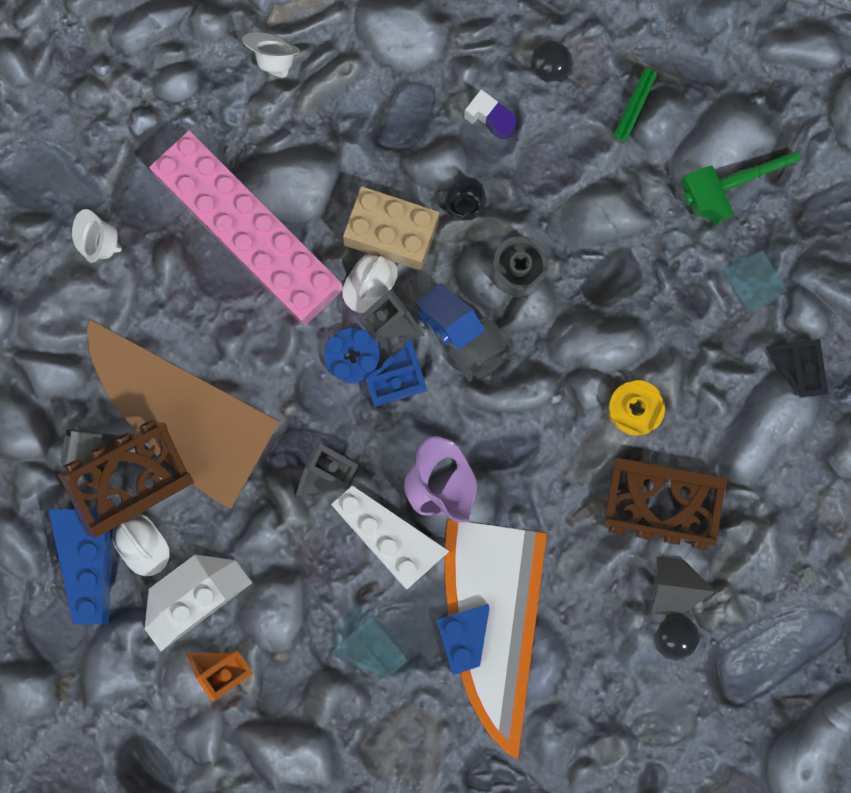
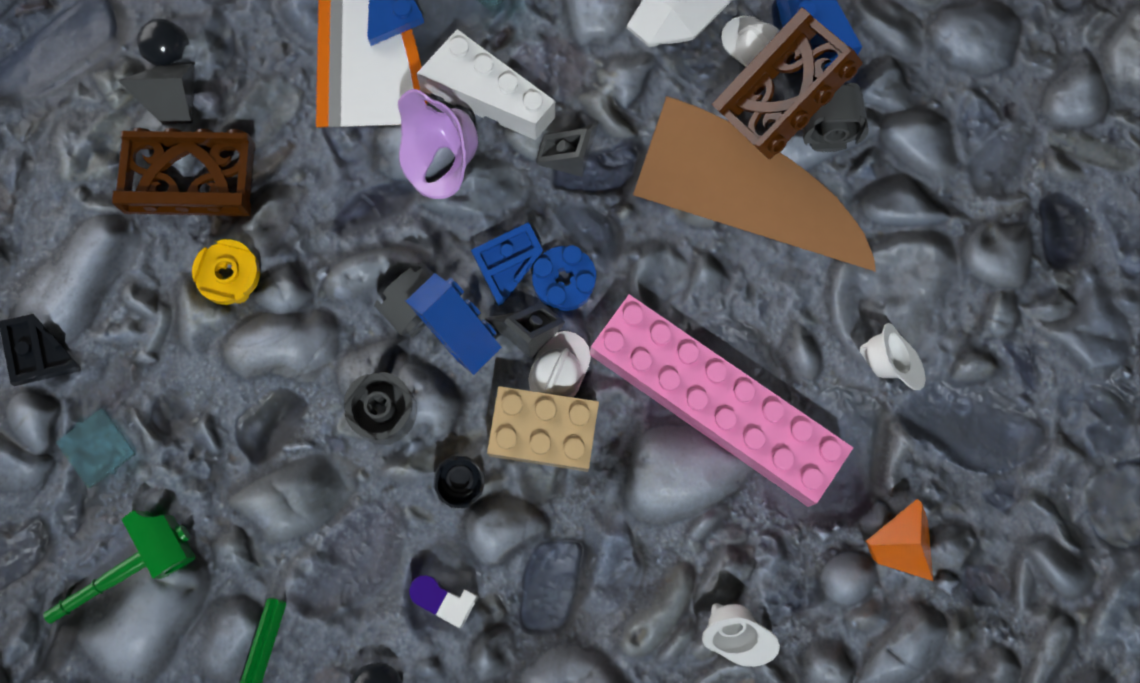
camera: 170 degrees right, 5 degrees down
none -> orange slope [866,499,933,581]

